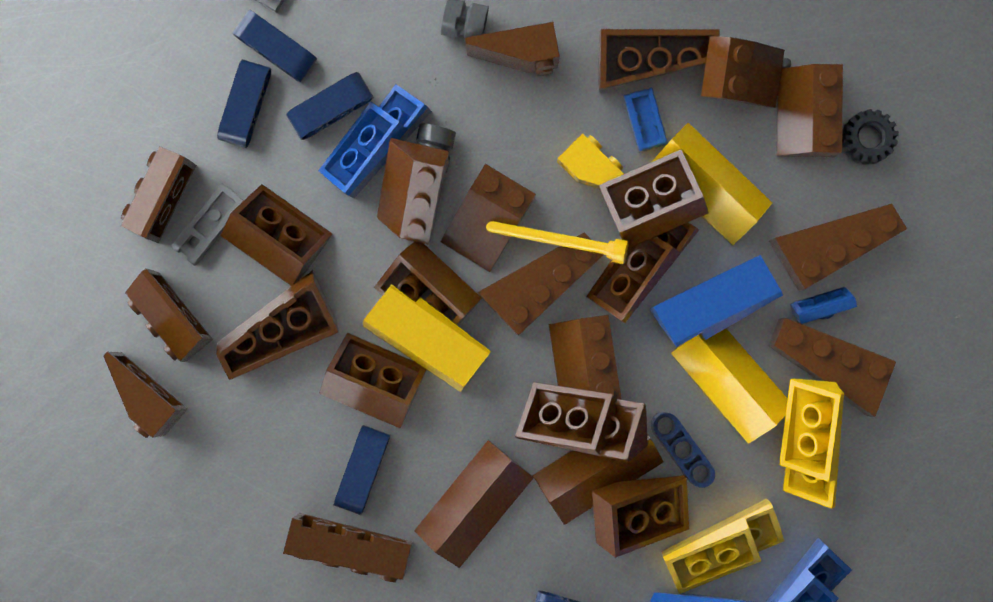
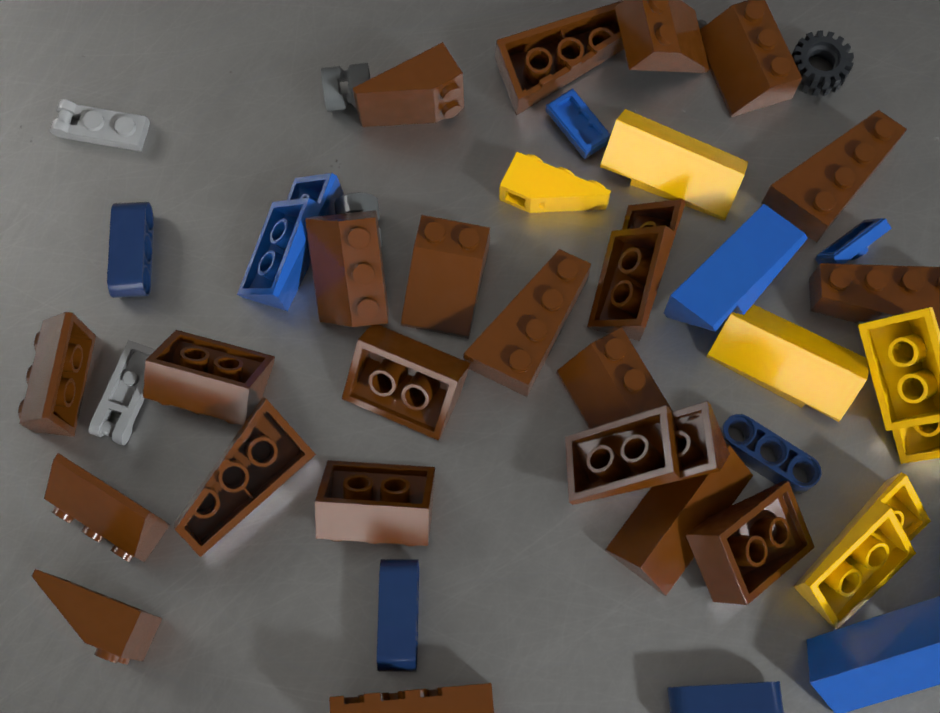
camera: 20 degrees left, 15 degrees down
dark blue beam [232,10,317,82] -> none
dark blue beam [286,72,374,140] -> none
yellow slope [363,285,491,392] -> none
reddish brown slope [414,440,534,568] -> none
yellow piece [486,221,628,264] -> none
reddish brown slope [599,150,709,248] -> none

